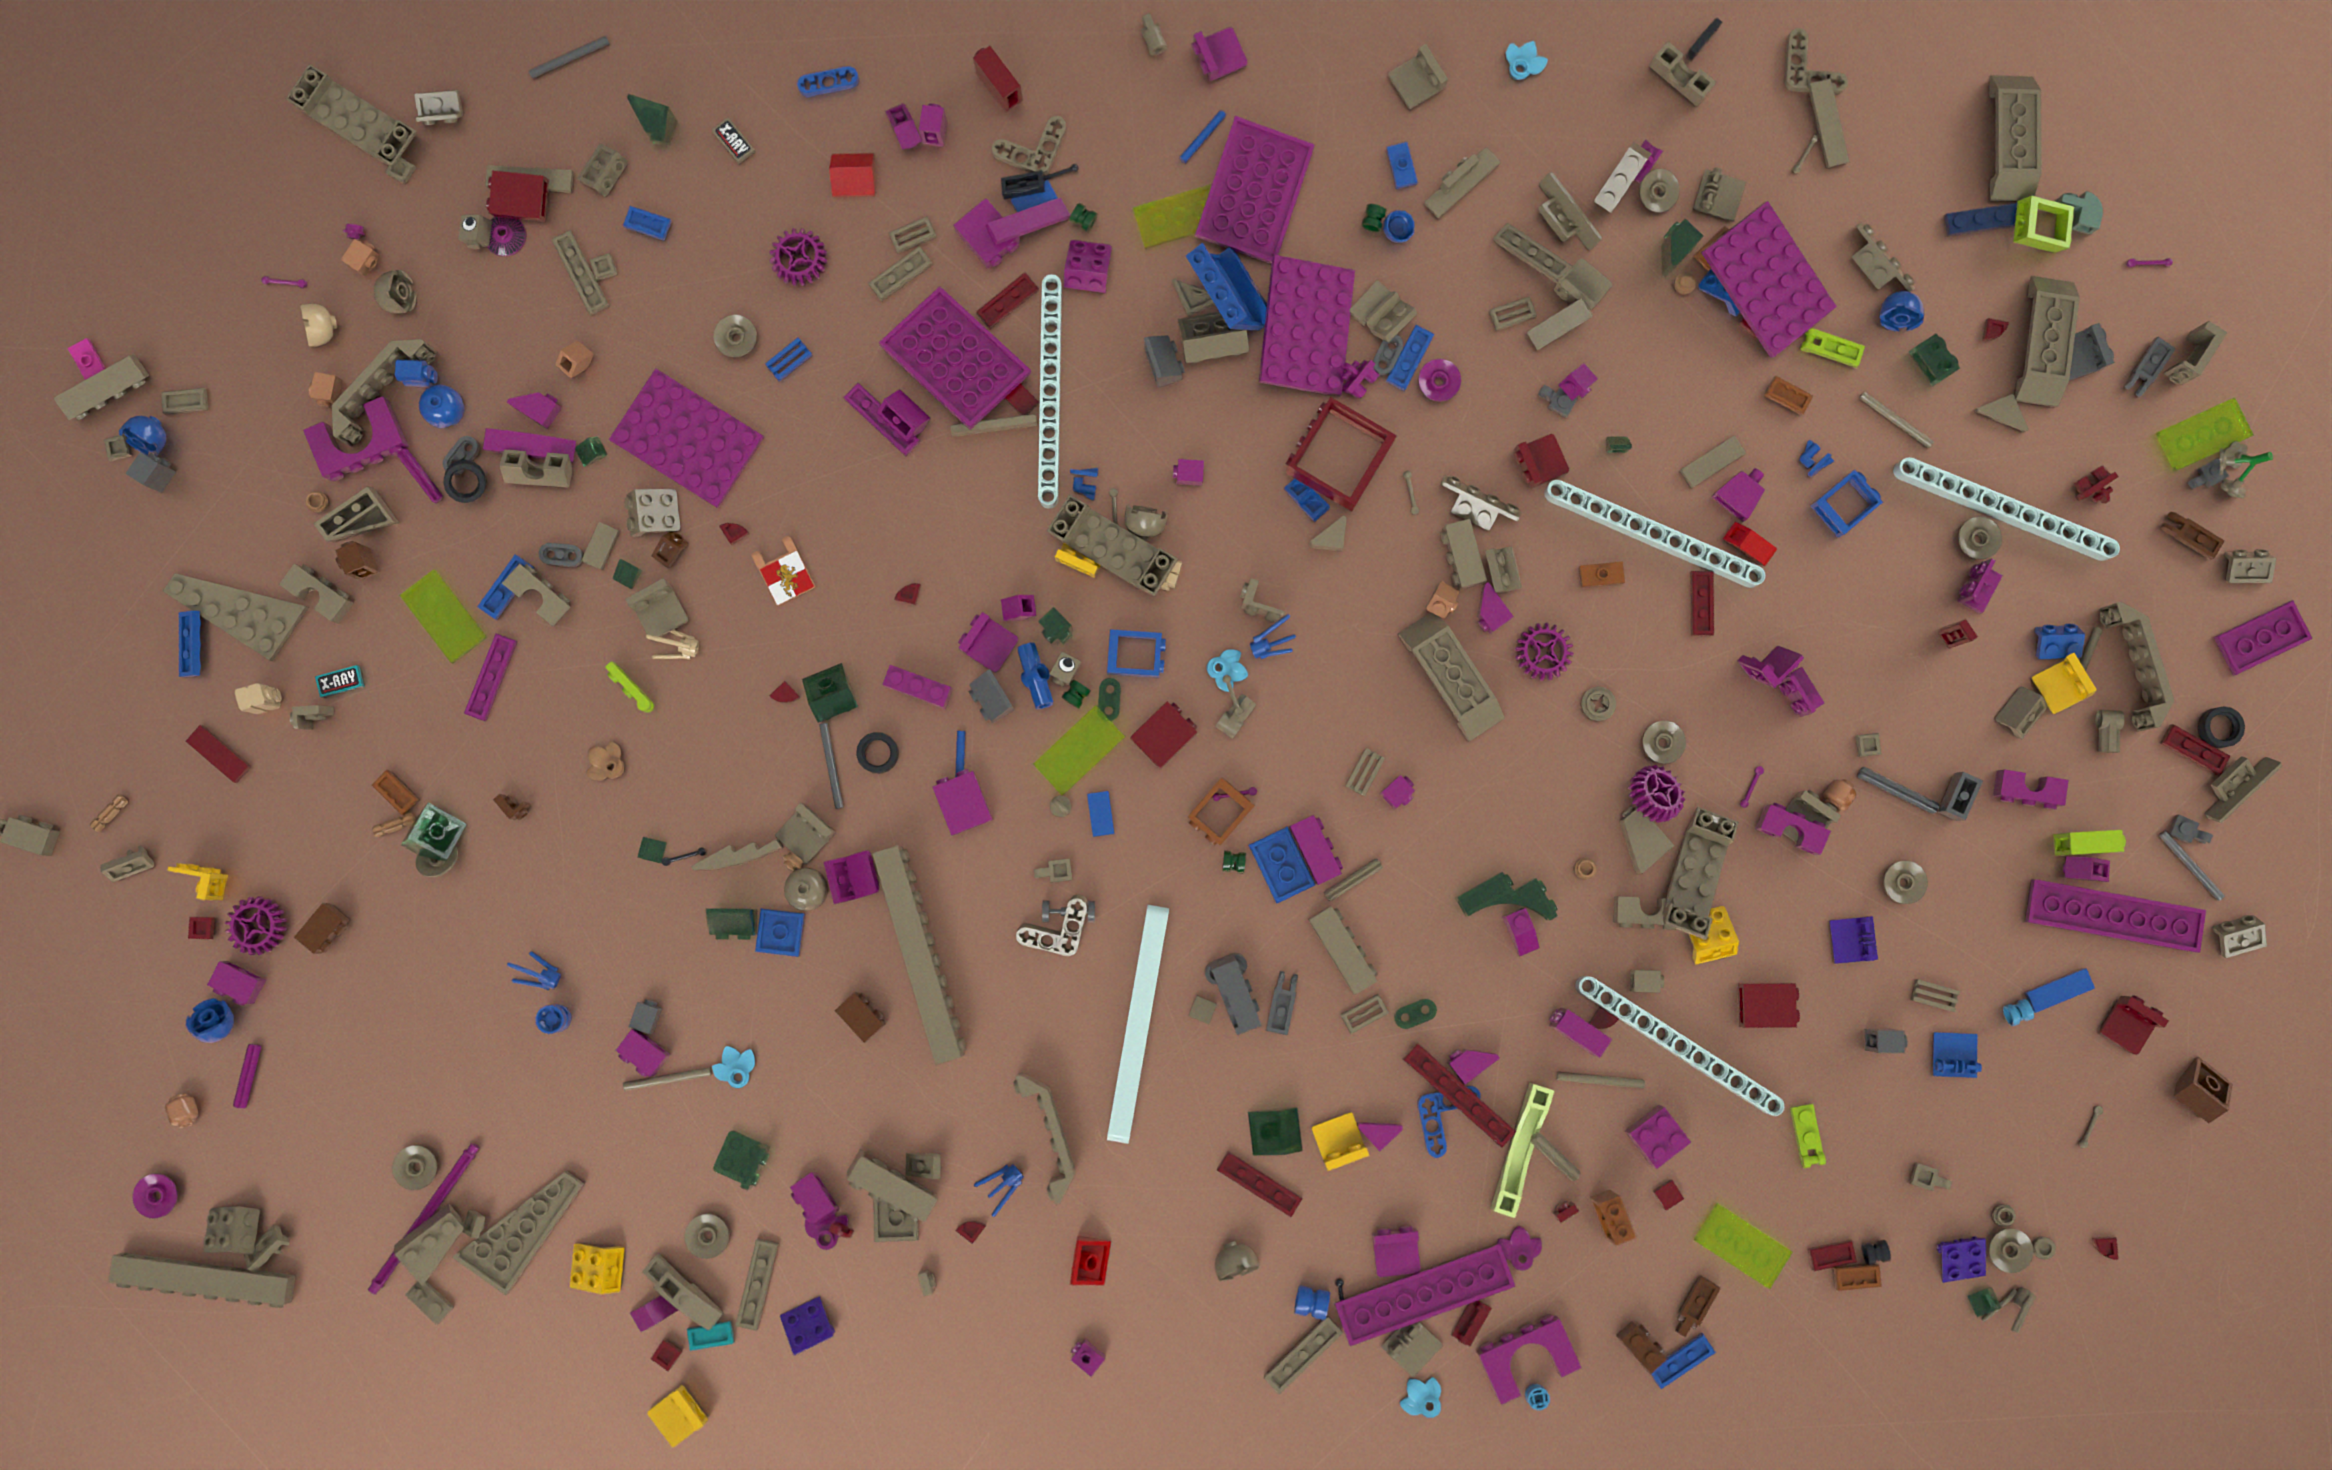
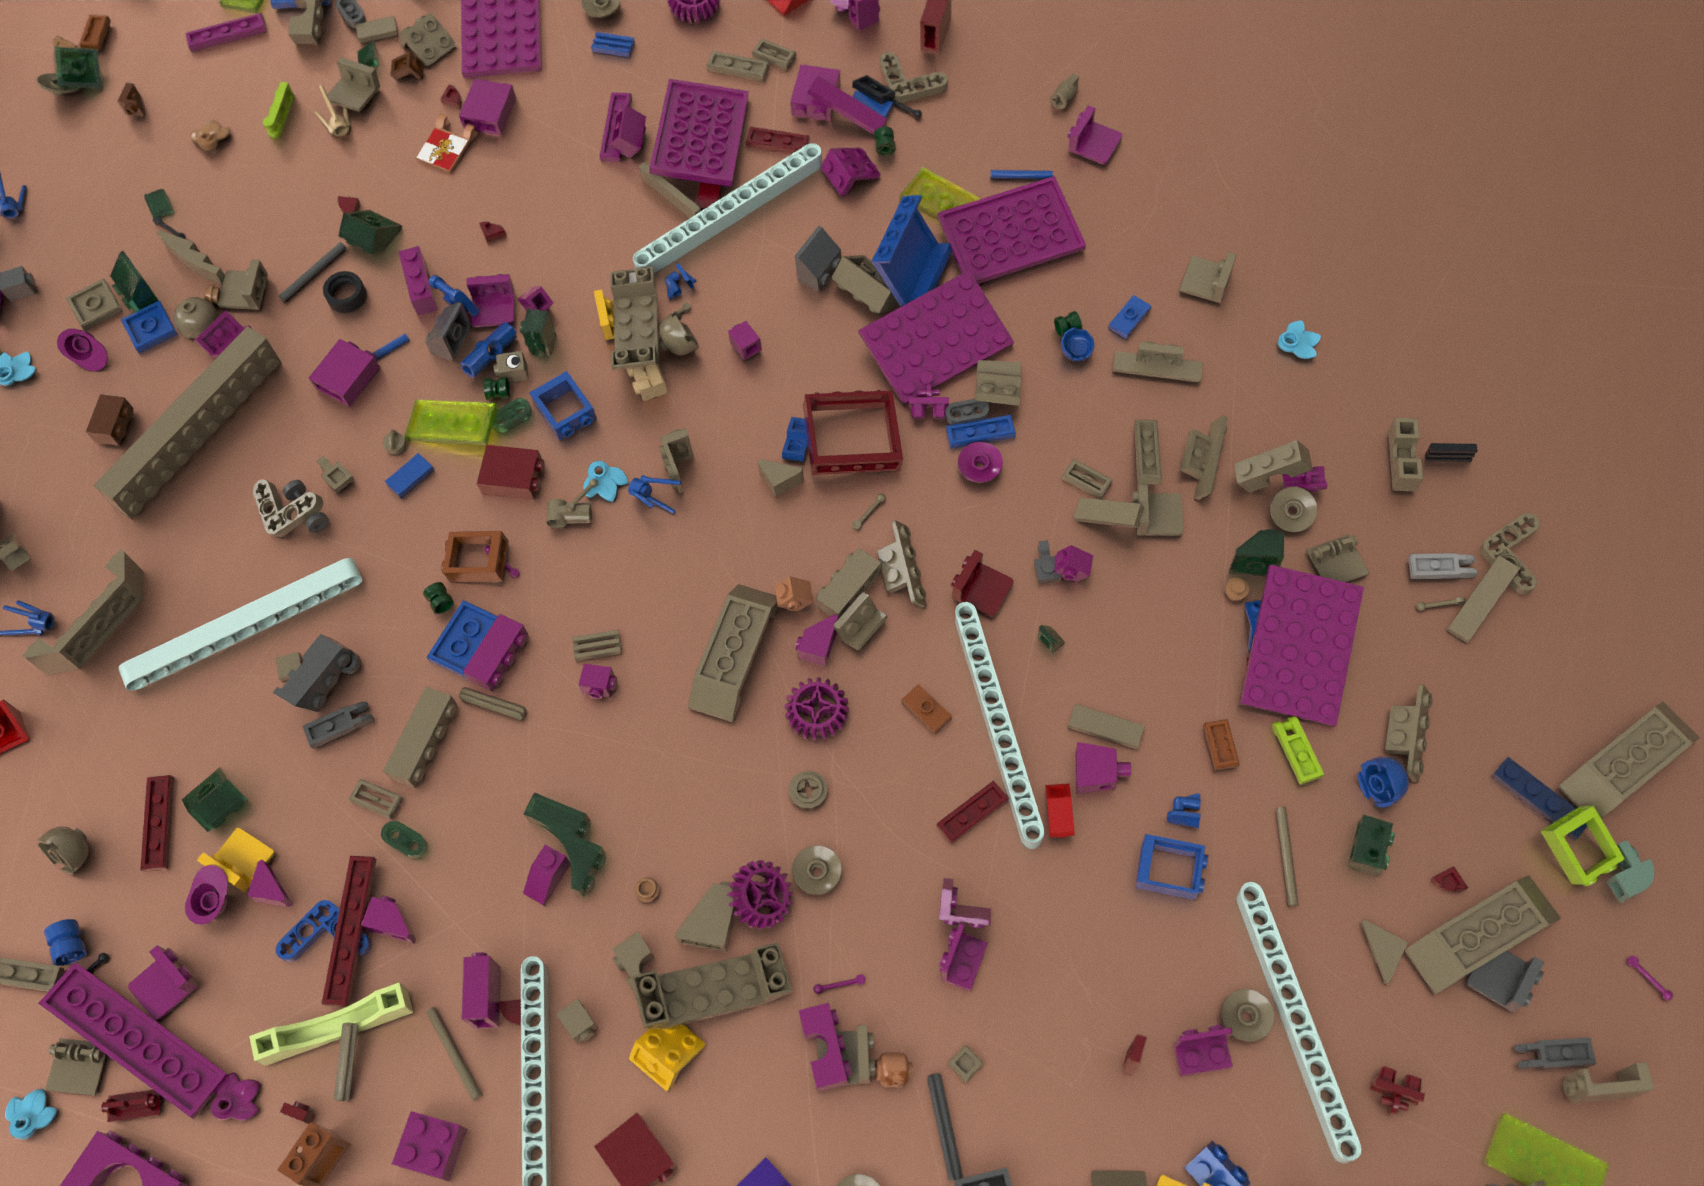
camera: 60 degrees right, 20 degrees down
none -> magenta piece [57,328,108,371]
none -> dark tan tile [66,278,123,331]
none -> magenta piece [185,865,228,925]
none -> blue plate [429,275,480,317]
none -> magenta brick [459,79,516,136]
none -> light grey hinge [1408,553,1477,579]

